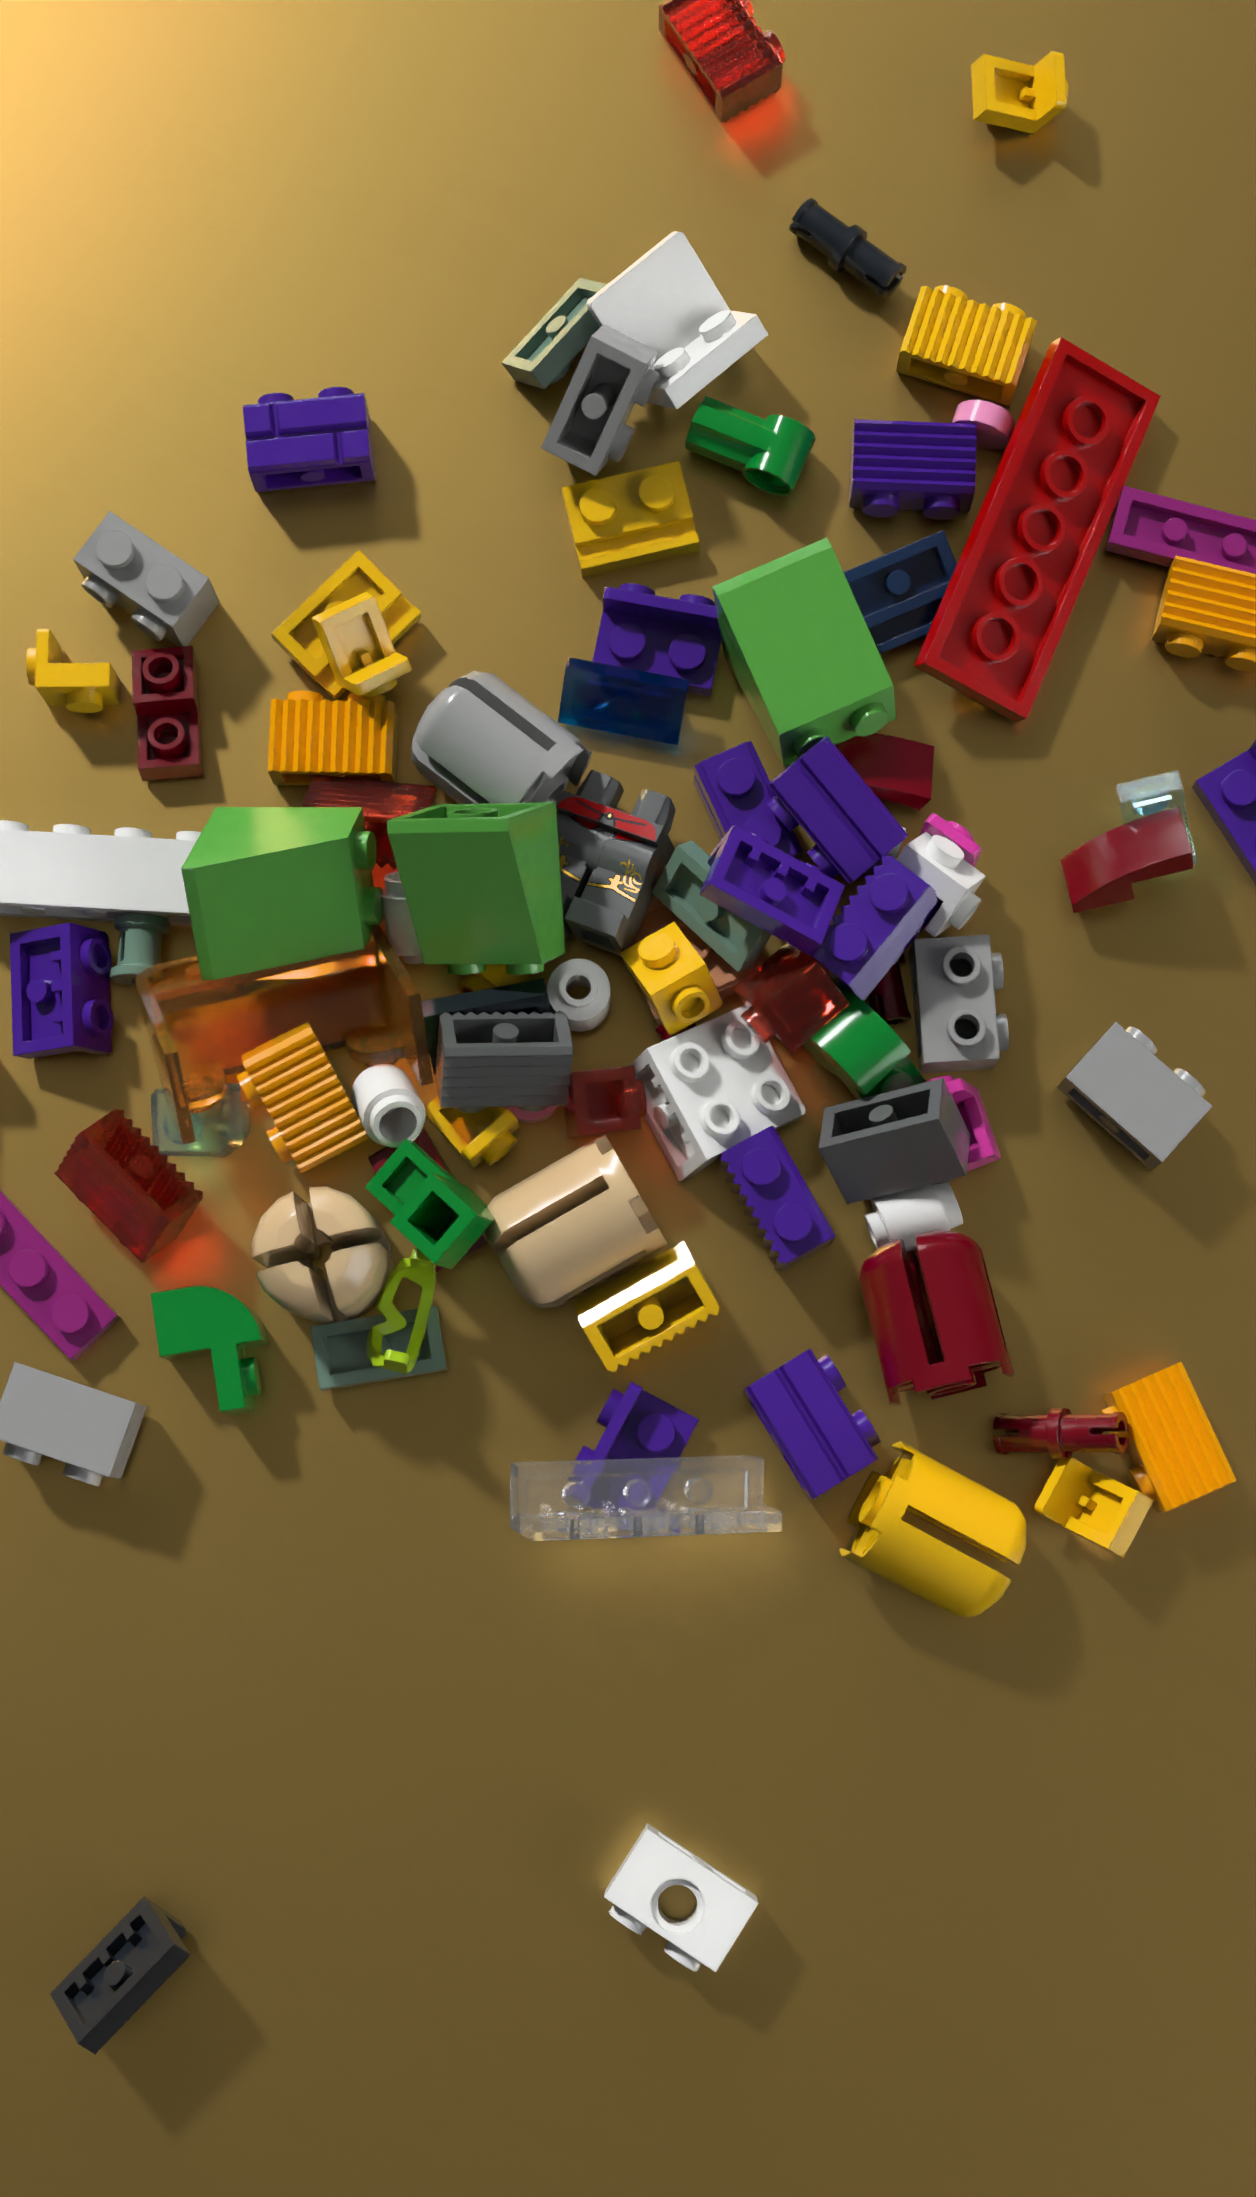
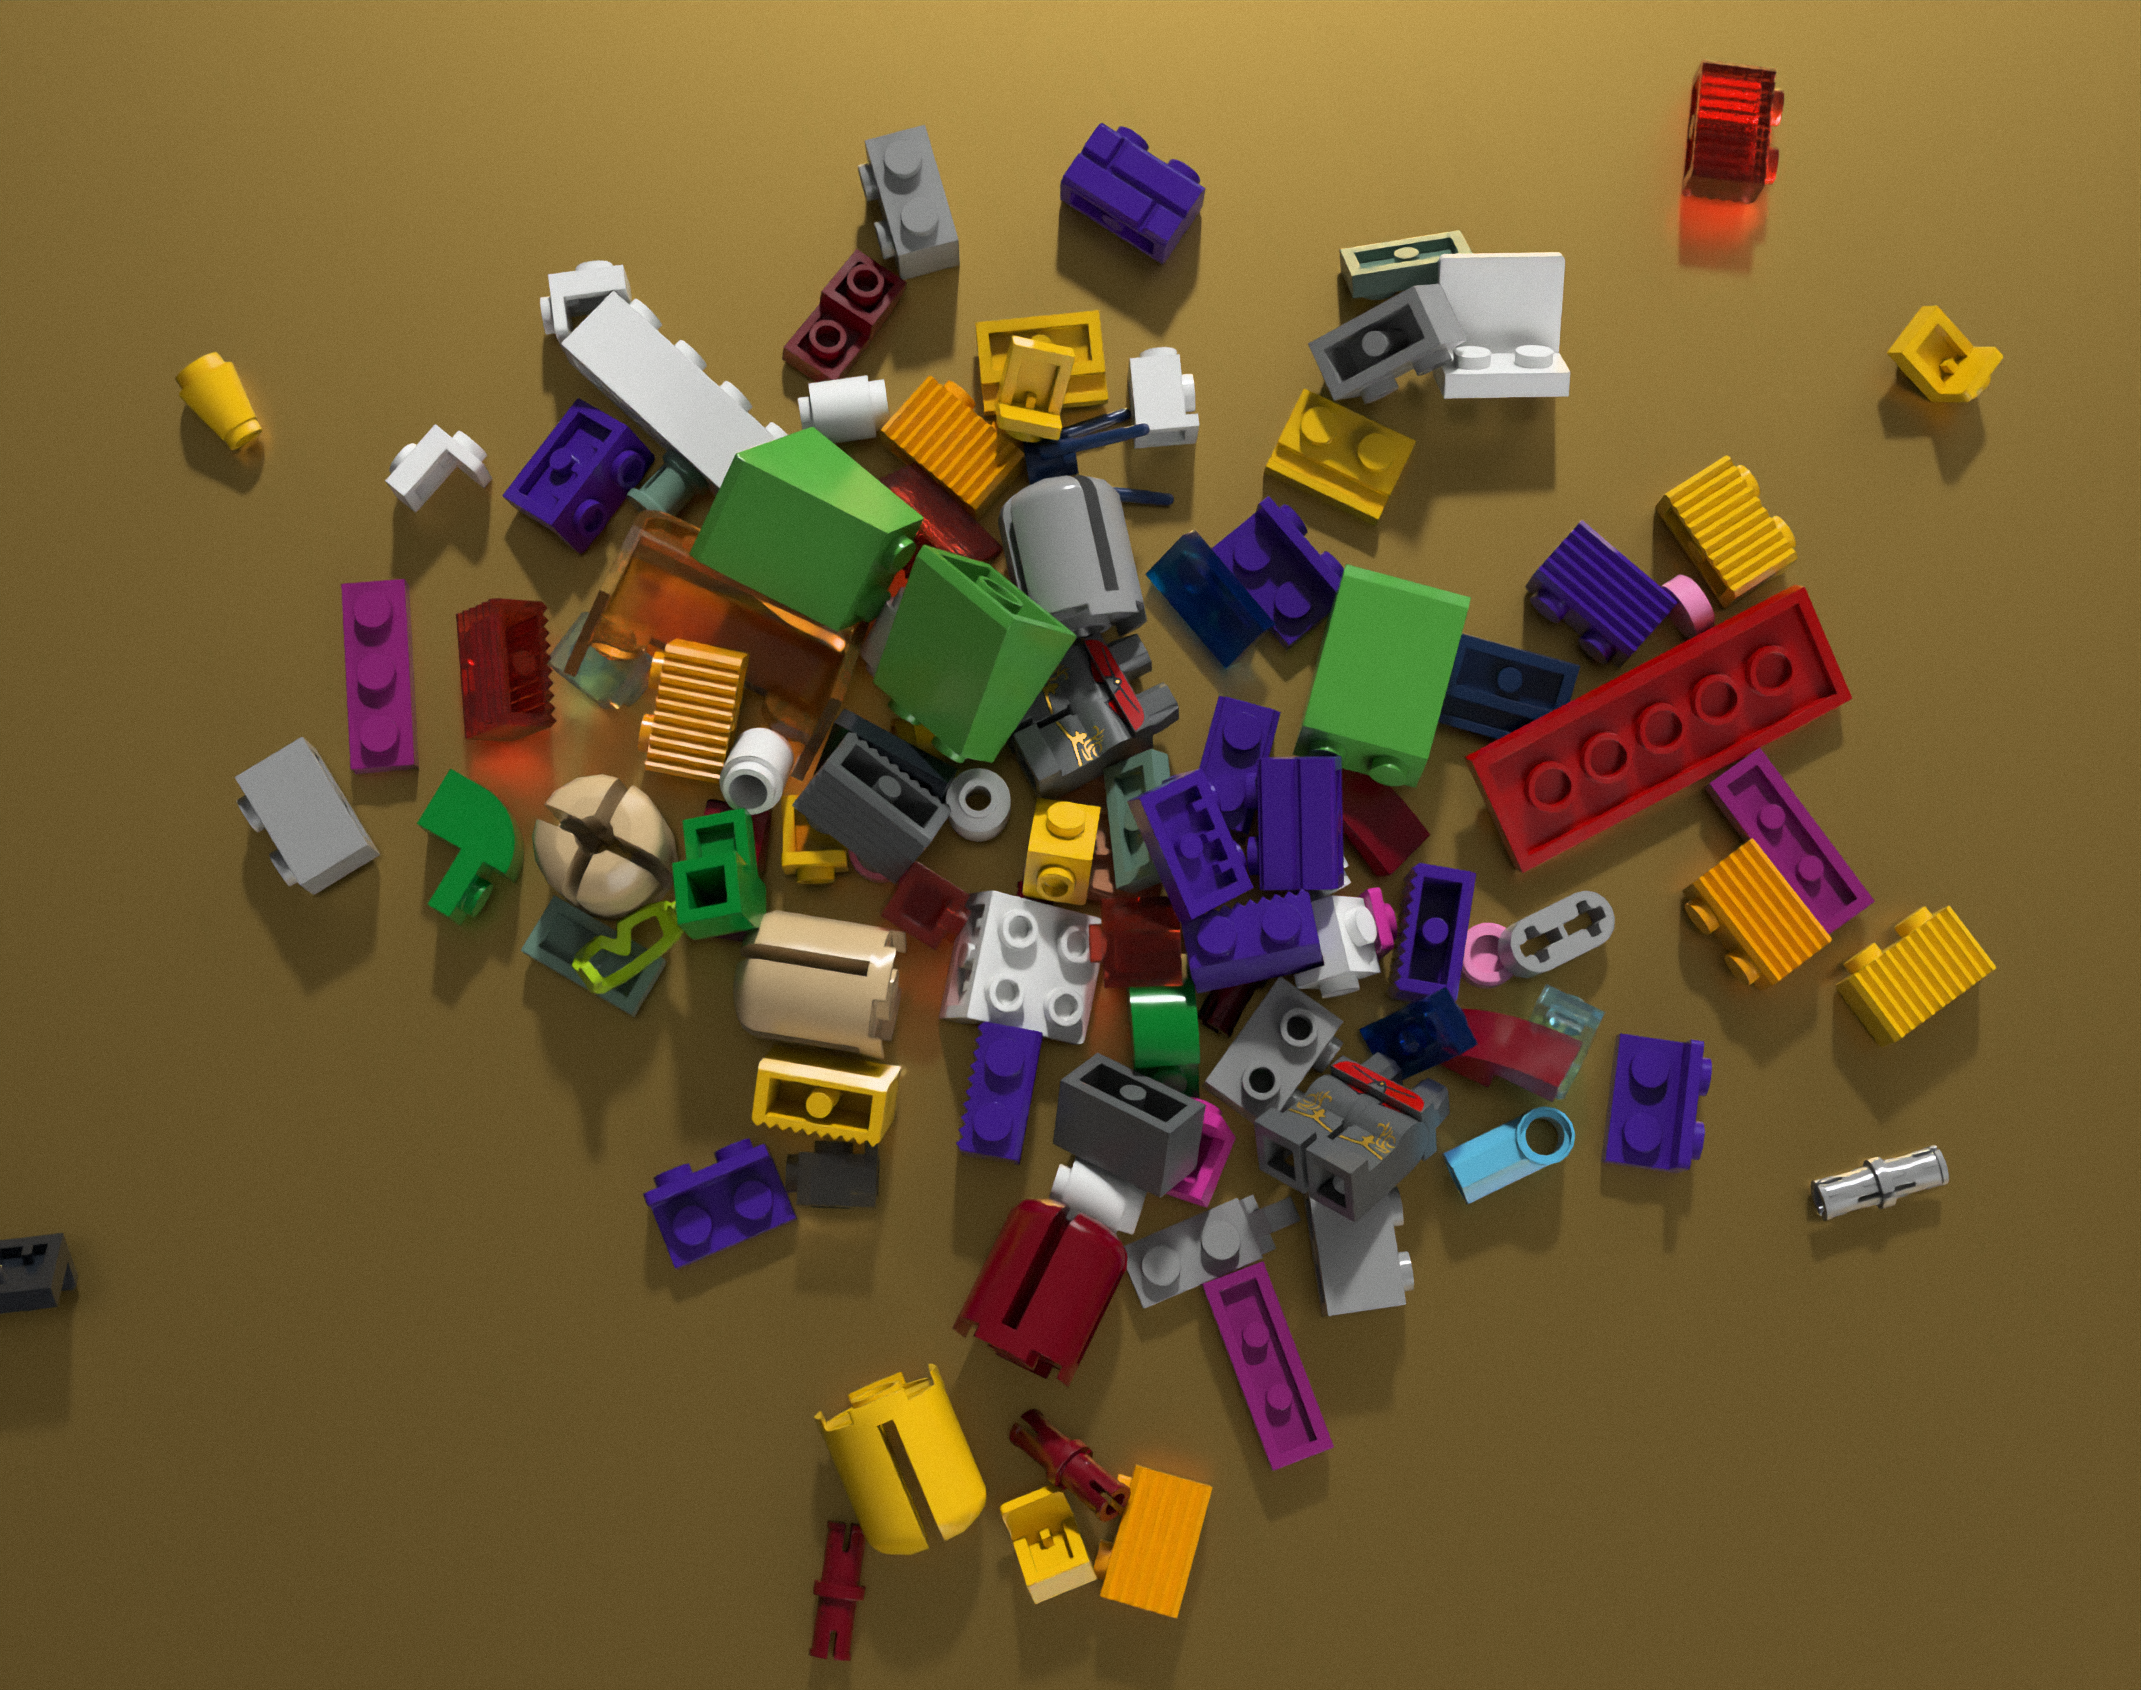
camera: 30 degrees right, 0 degrees up
yellow bracket [26,629,121,713] -> none
clear fence [510,1455,783,1541] -> none
white brick [604,1823,759,1972] -> none
green piece [685,396,816,496] -> none
dark purple brick [743,1349,881,1501] -> none
black pin [789,198,907,299] -> none
none -> clear smoke brick [785,1141,881,1210]
none -> white brick [798,375,890,444]
none -> dark red pin [808,1520,866,1661]
none -> dark blue plant [1023,408,1174,506]
none -> light grey hinge [1124,1195,1301,1309]
none -> white brick [1127,347,1199,449]
none -> magenta plate [1201,1261,1334,1471]
none -> dark grey hips [1254,1052,1450,1223]
none -> clear blue plate [1359,986,1478,1080]
none -> dark purple brick [1386,863,1476,1008]
none -> medium azure piece [1442,1106,1575,1205]
none -> bright pink tile [1461,923,1513,989]
none -> light grey beam [1498,890,1615,978]

